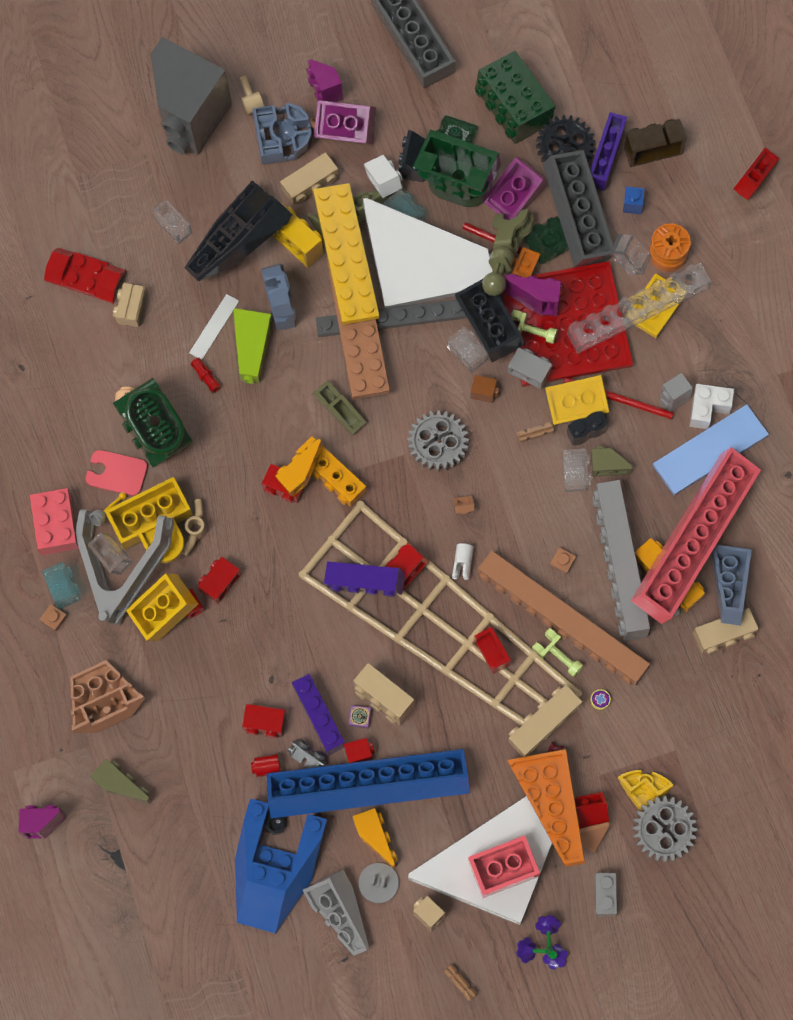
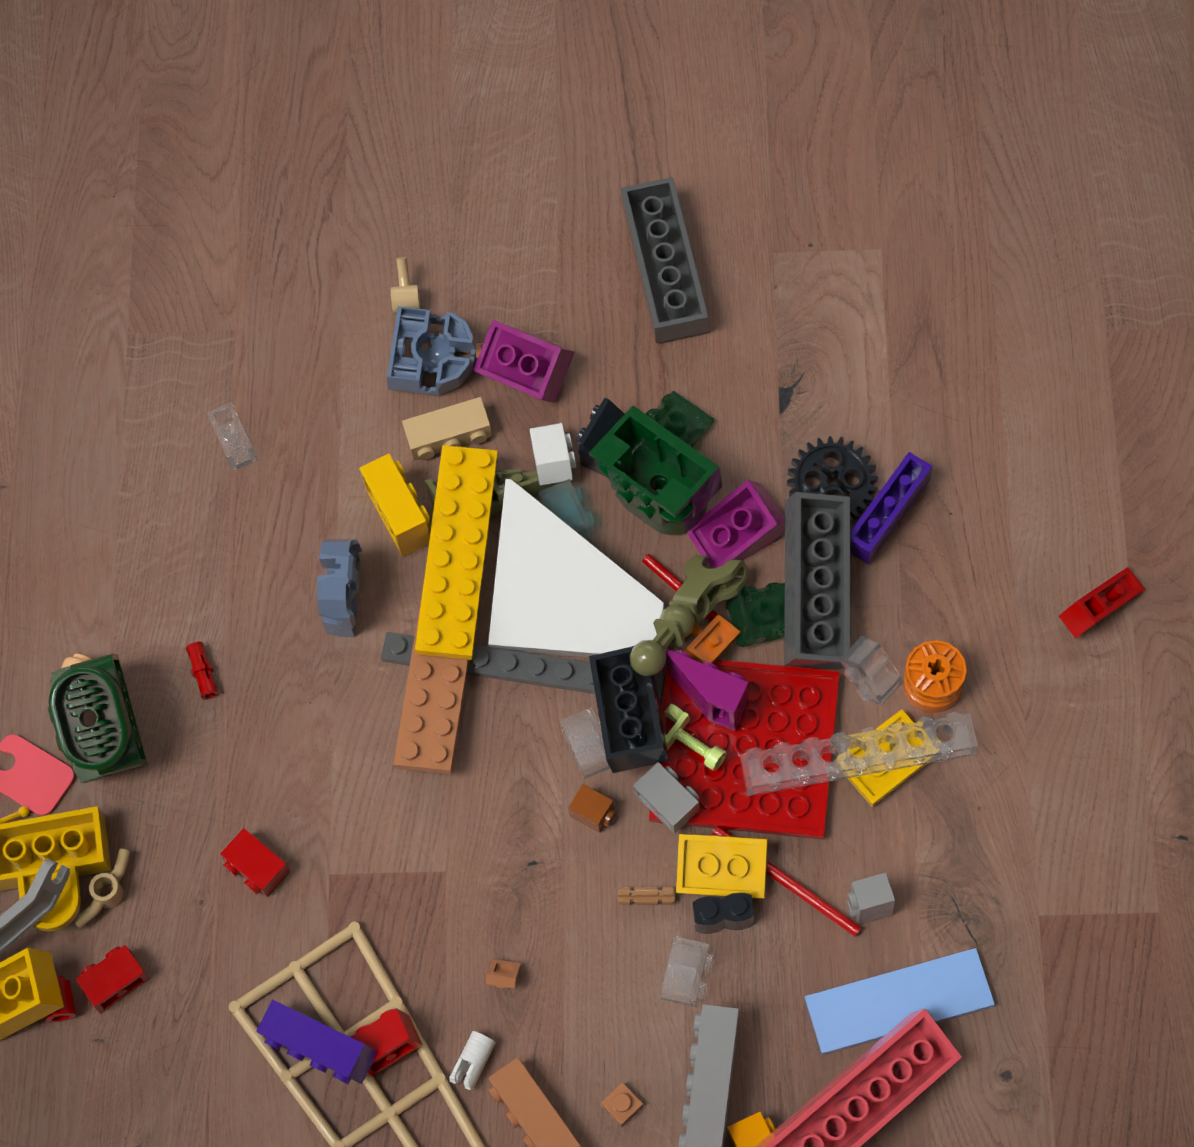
camera: 20 degrees right, 5 degrees down
red piece [44,248,127,304] -> none
tan brick [113,283,147,327] -> none
dark grey slope [151,37,232,155] -> none
black wedge [184,180,293,281] -> none
white sticker [189,294,239,360] -> none
lime slope [233,308,272,384] -> none
light orange slope [276,439,323,497] -> none
light orange brick [296,436,367,507] -> none
magenta slope [306,59,343,102] -> none
olive slope [312,380,366,435] -> none
light grey gear [407,410,469,471] -> none
dark green brick [475,51,556,144] -> none
olive slope [591,446,632,477] -> none
blue brick [623,187,644,214] -> none
dark brown piece [624,119,686,168] -> none
white brick [689,384,734,429] -> none

